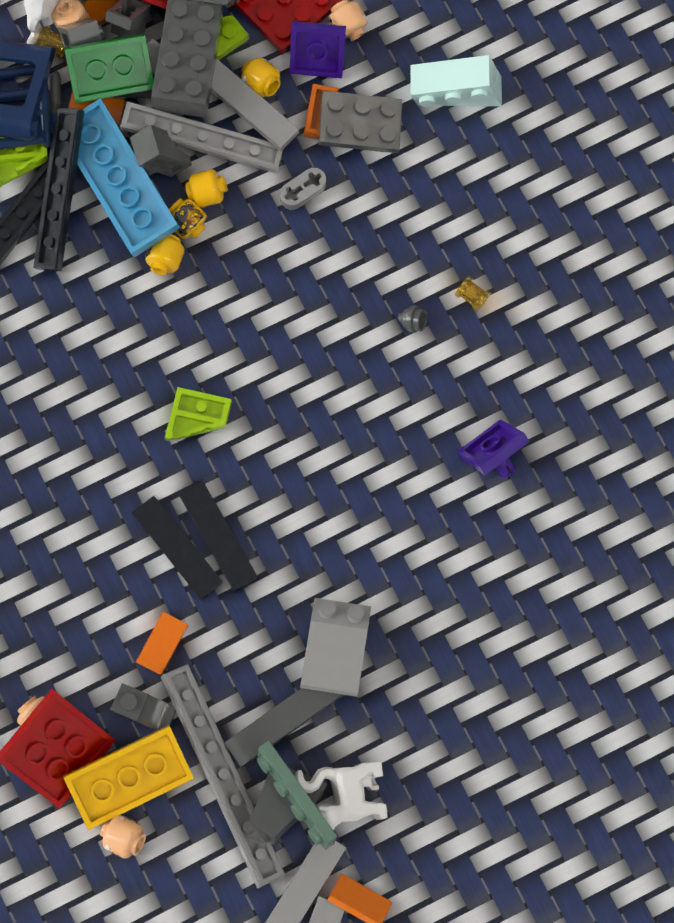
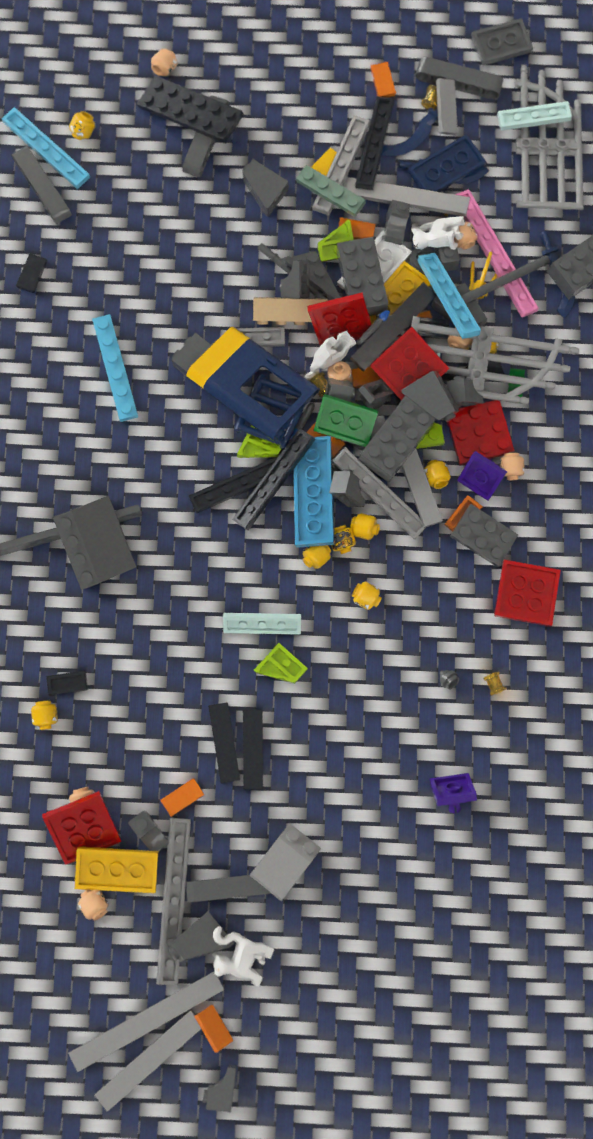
camera: 30 degrees right, 0 degrees up
sand green plate [257,740,337,850] -> none
light grey beam [280,168,326,210] -> none
light aqua wedge [411,55,502,107] -> none
none -> light aqua plate [223,613,301,634]
none -> yellow head [352,582,382,610]
none -> red plate [494,560,561,627]

